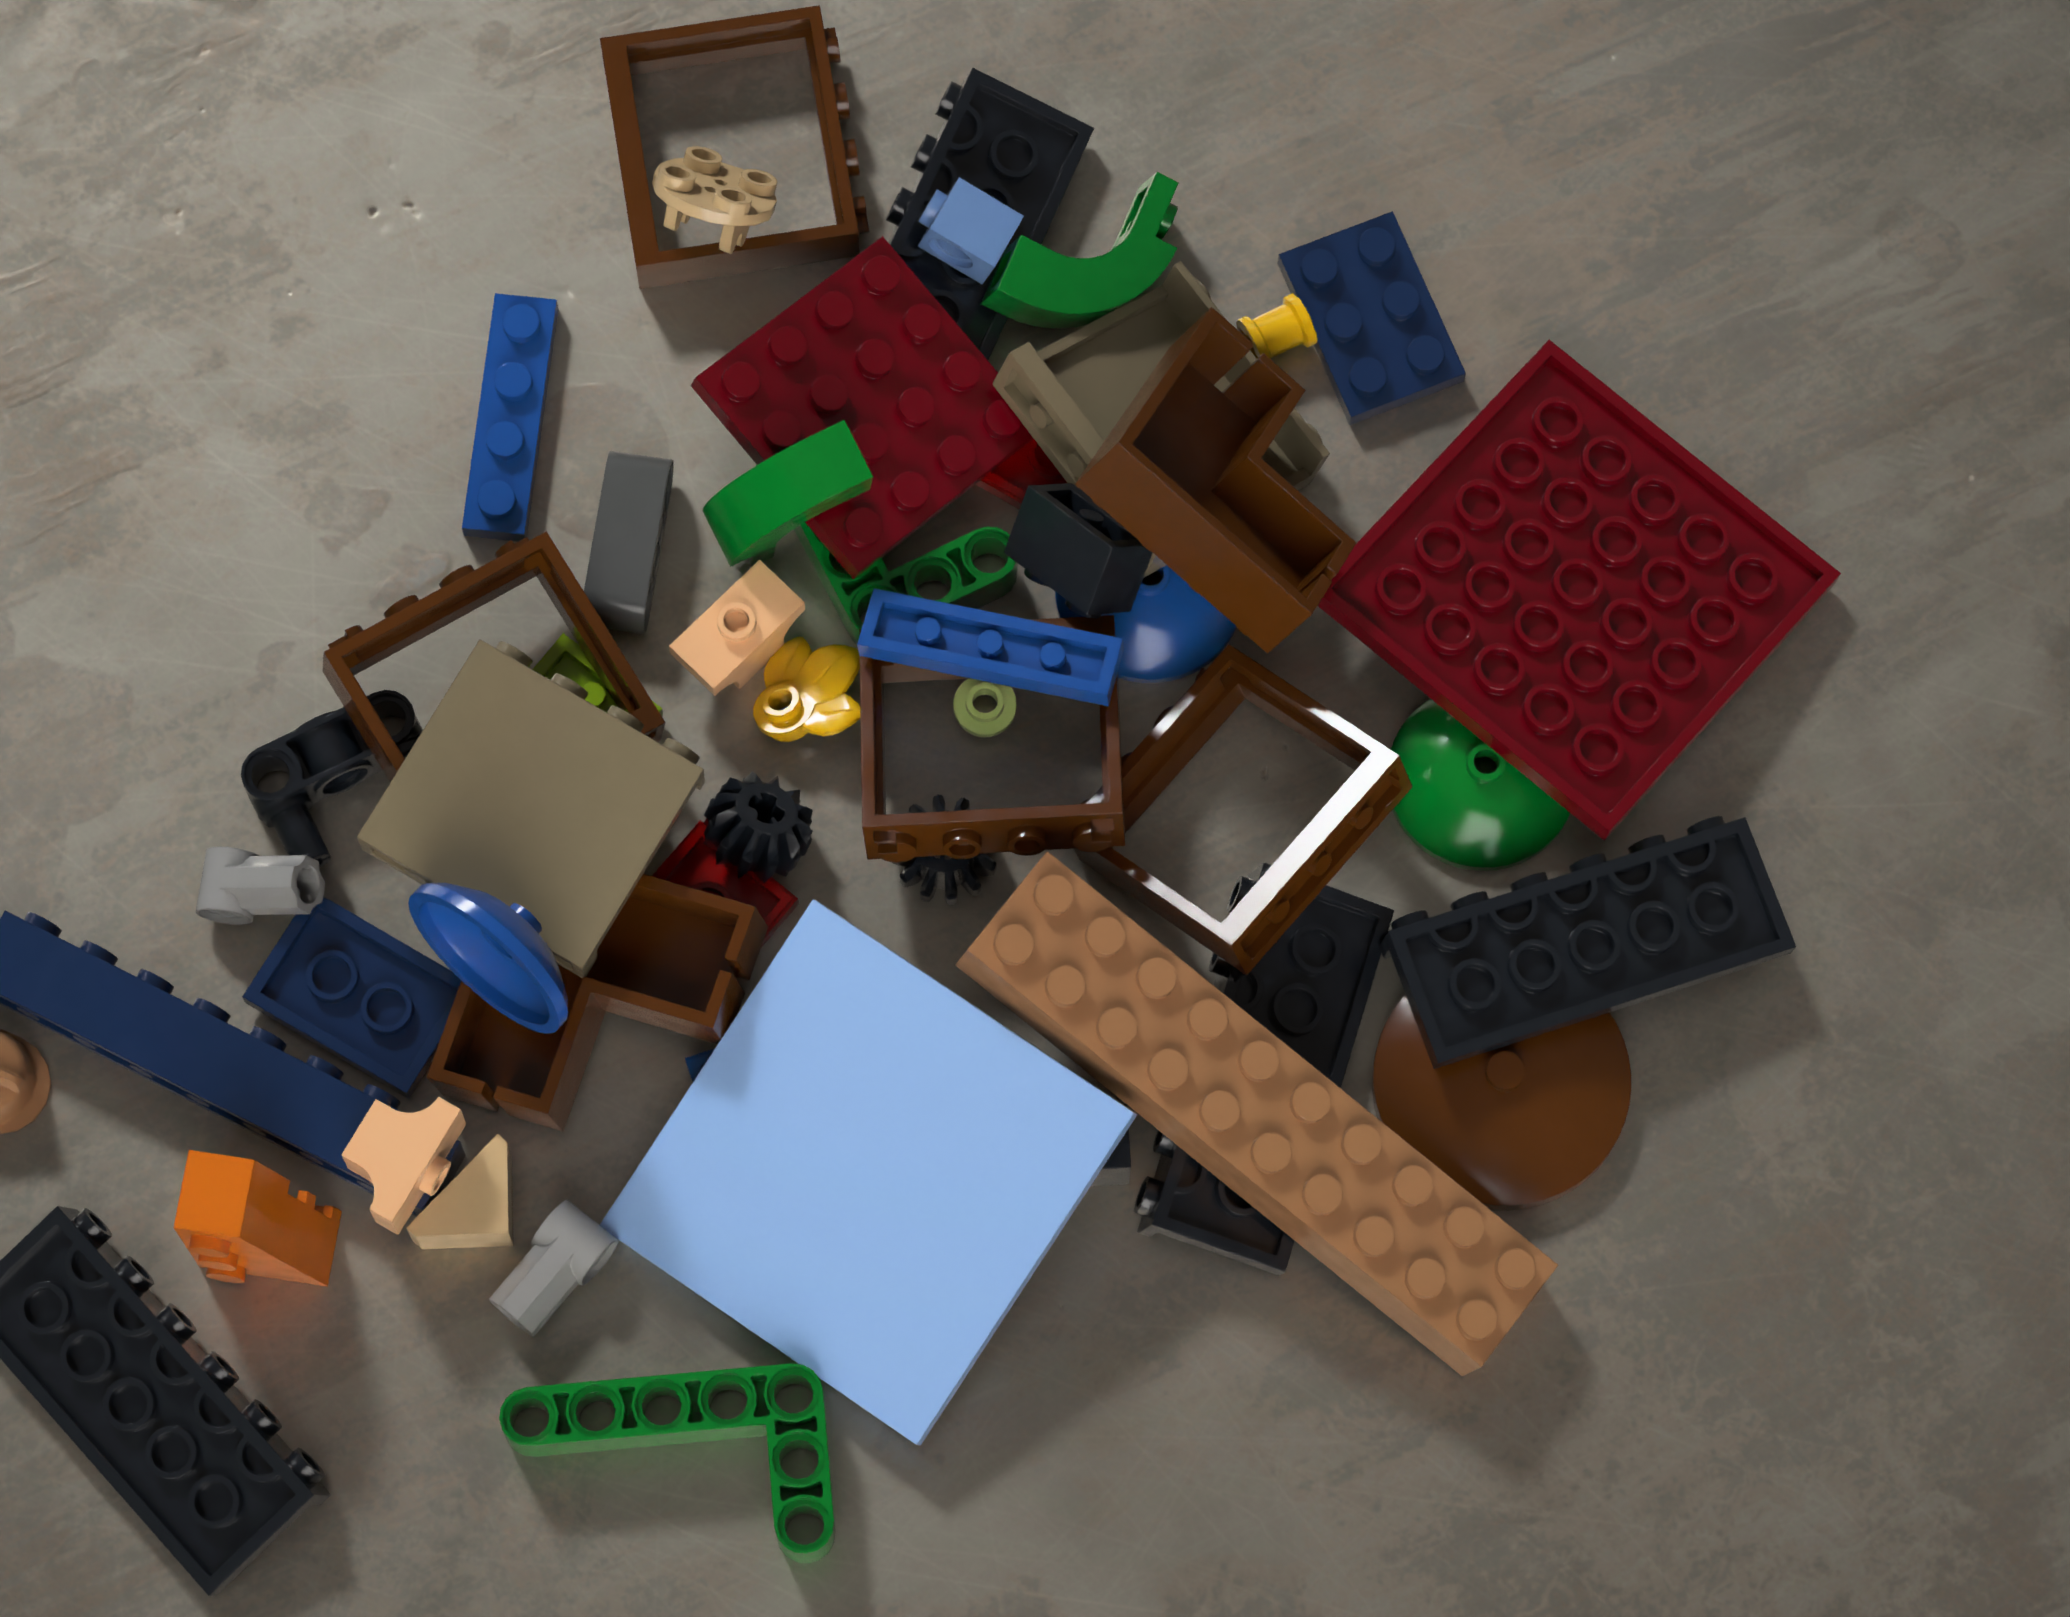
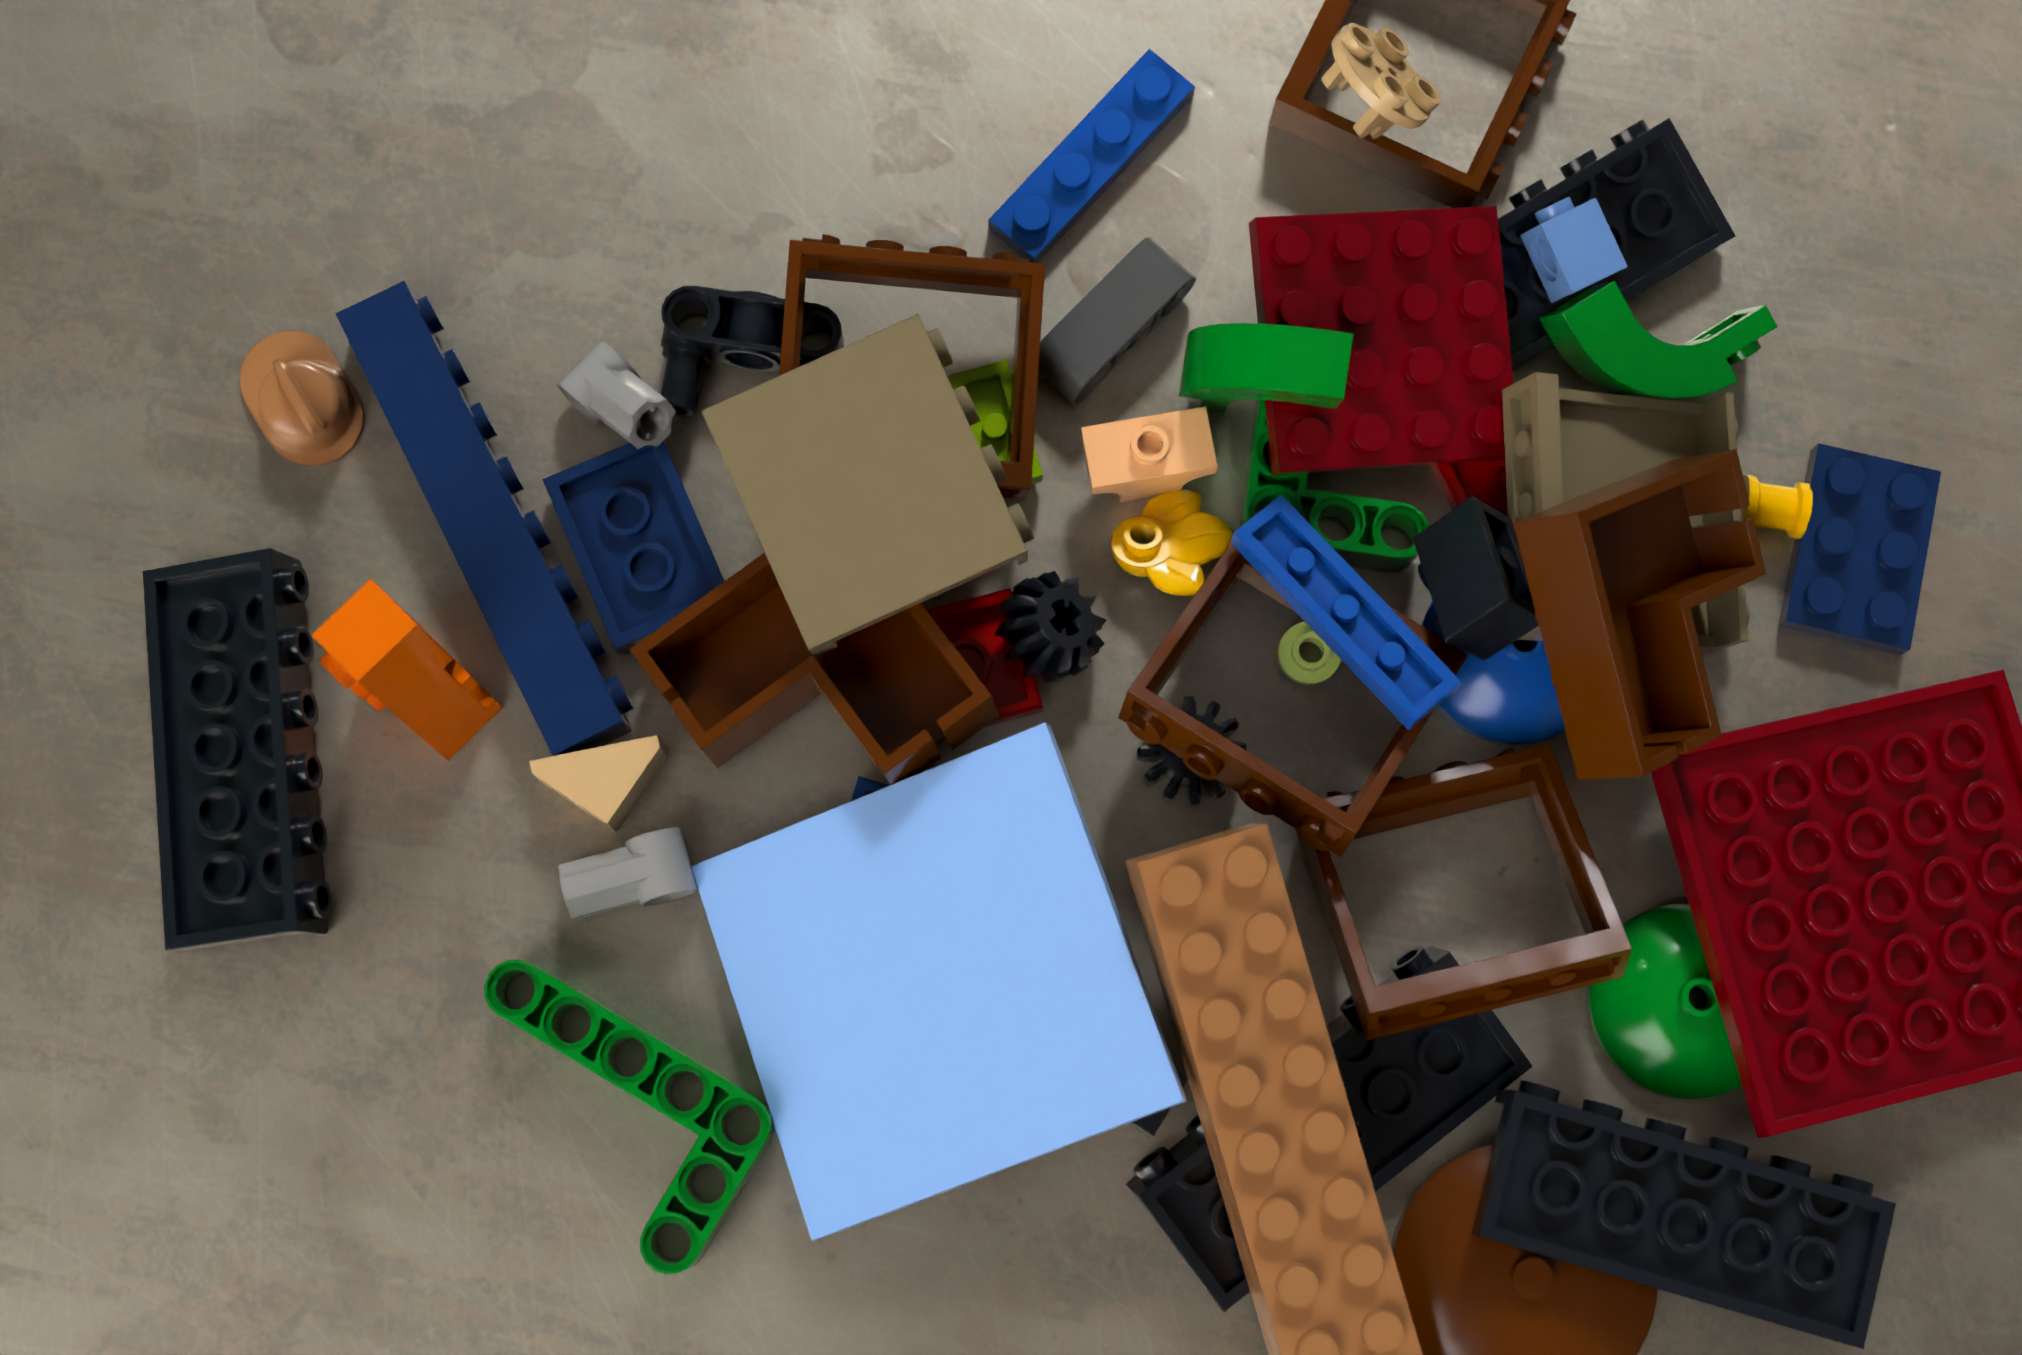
camera: 35 degrees right, 5 degrees up
light nougat brick [342,1097,466,1235] -> none
blue dish [408,883,568,1034] -> none

